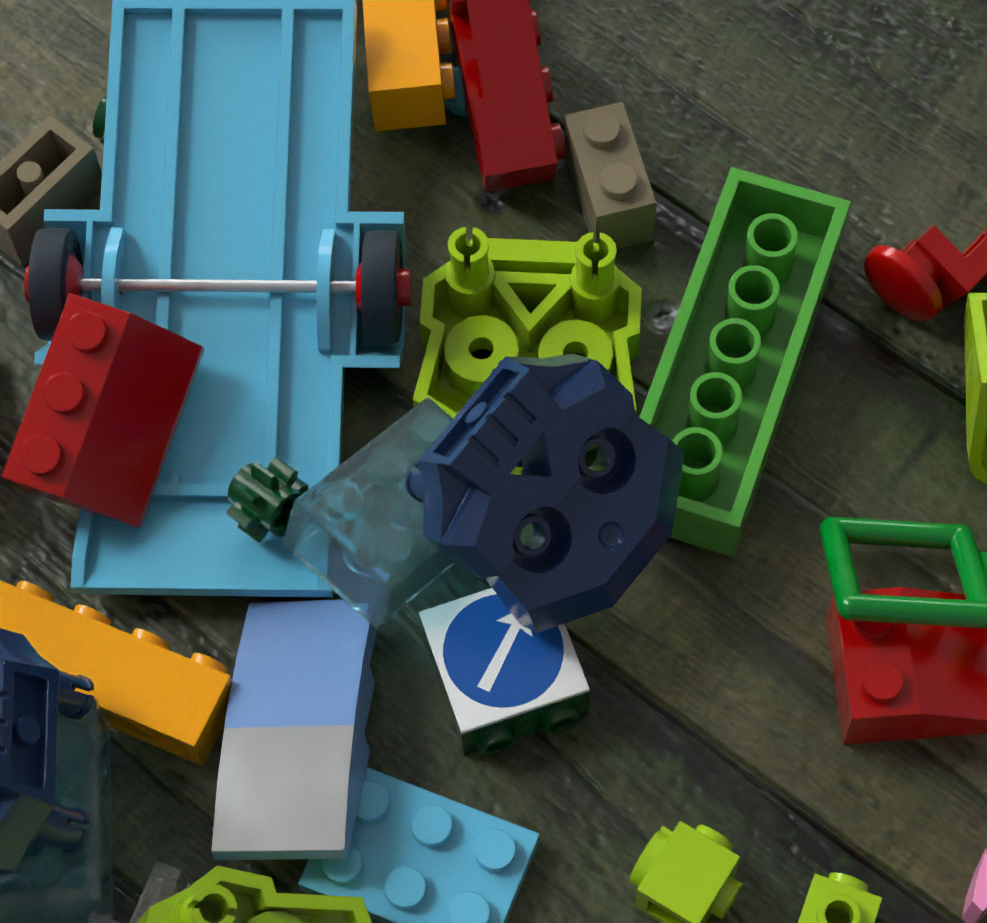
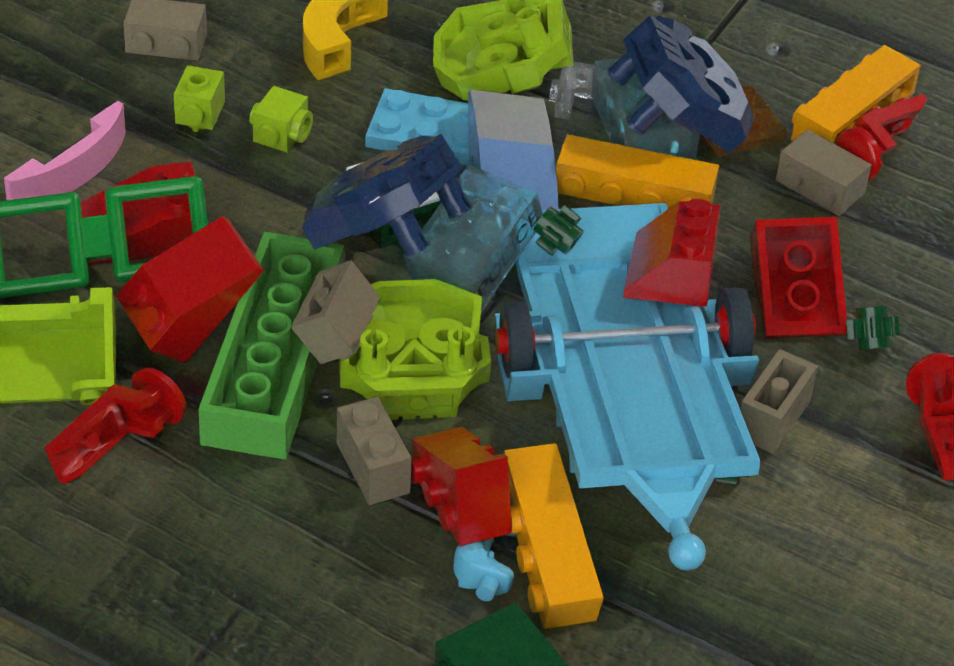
camera: 165 degrees right, 20 degrees down
none -> red slope [116,216,265,363]
none -> dark tan brick [291,260,380,364]

